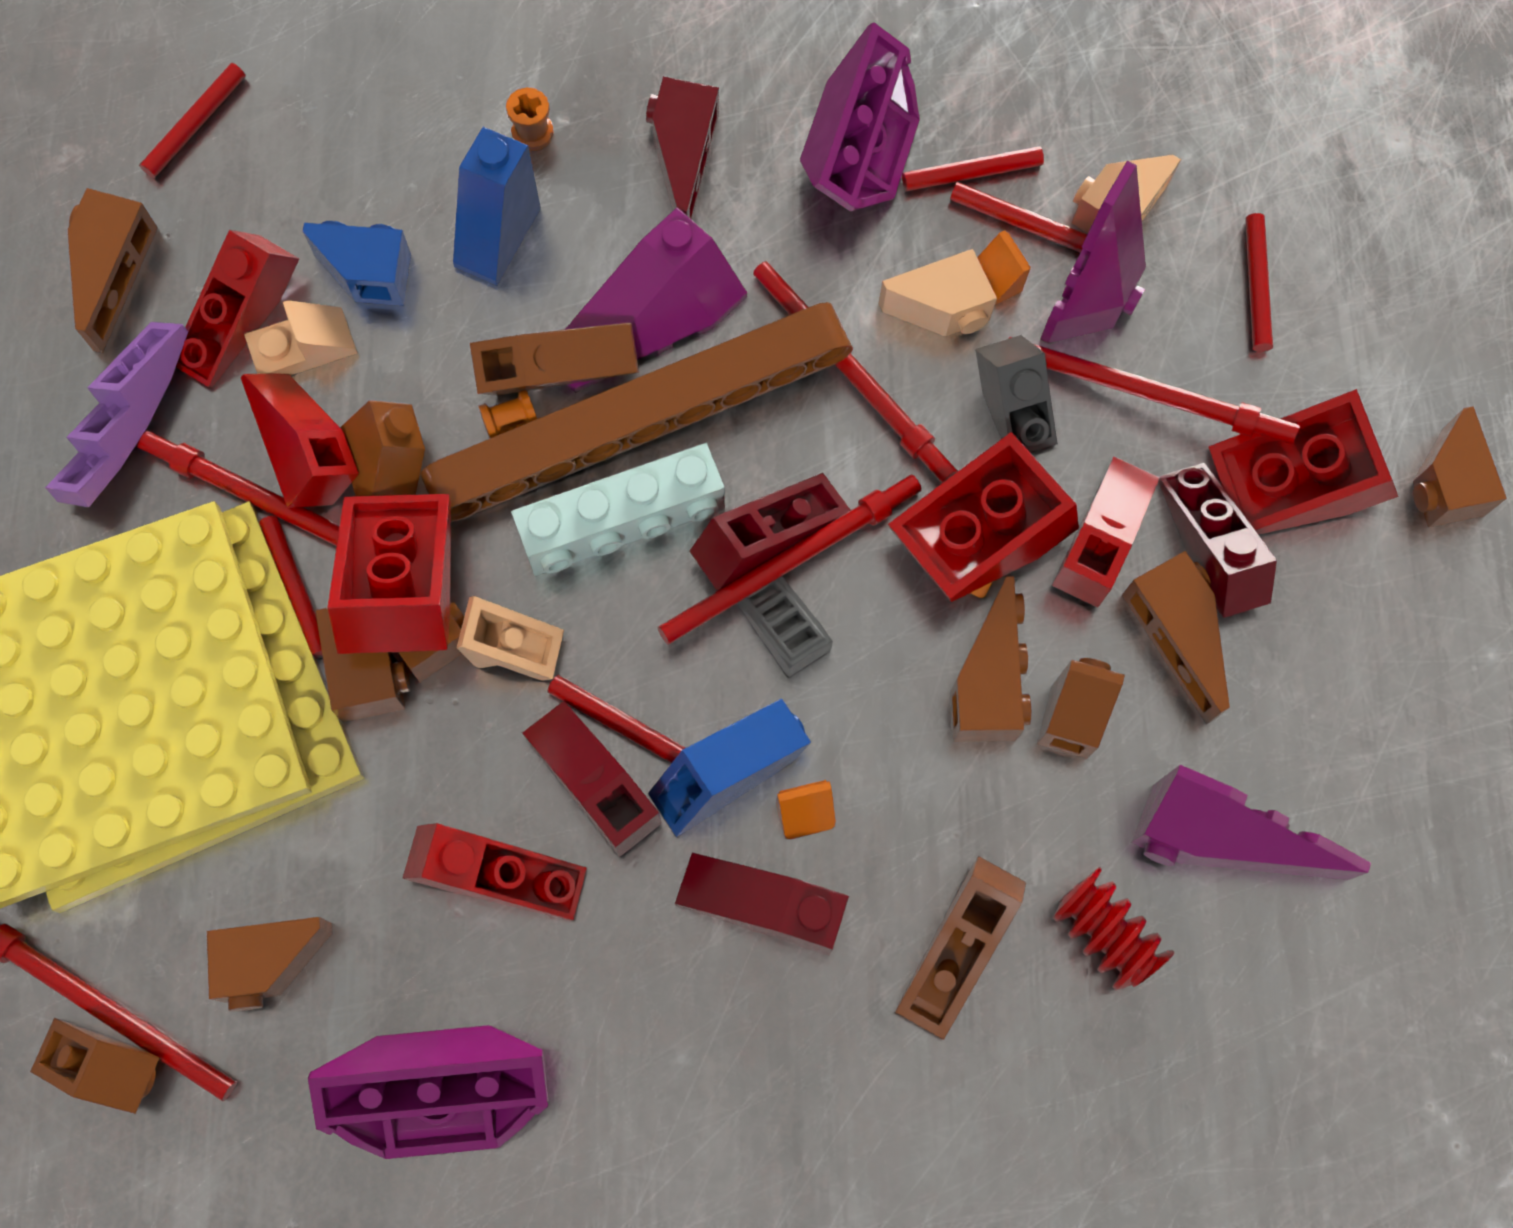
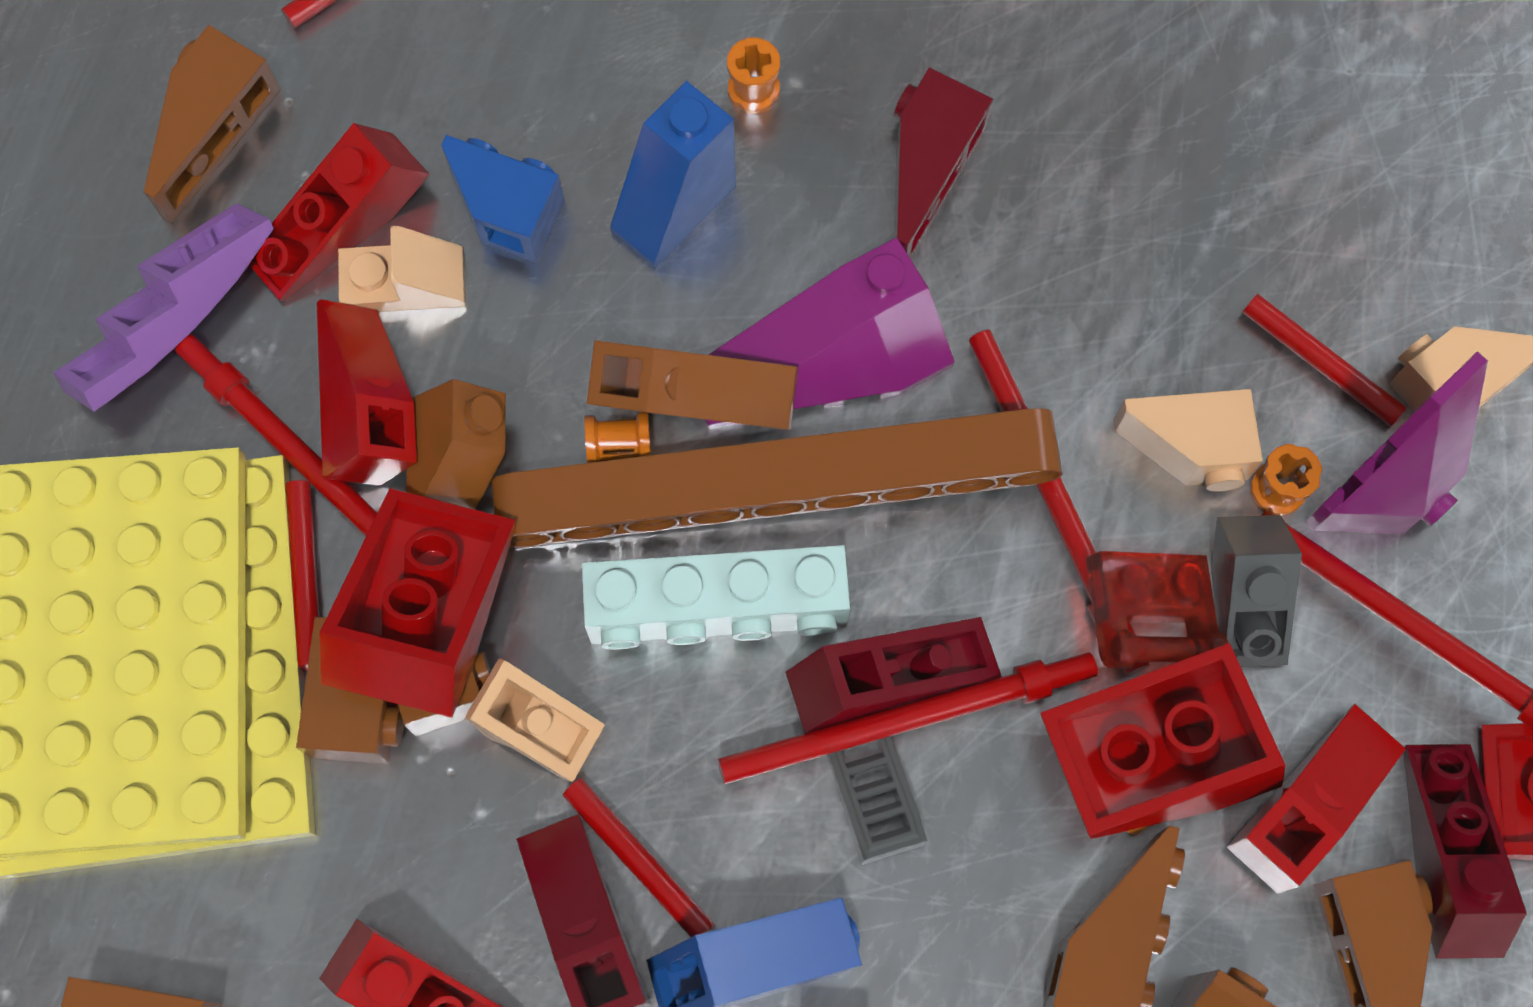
camera: 20 degrees right, 0 degrees up
magenta wedge [800,22,920,212] -> none
red bar [902,146,1044,192] -> none
orange slope [977,230,1031,305] -> none
none -> clear red plate [1086,551,1228,669]
none -> orange bush [1250,444,1322,516]

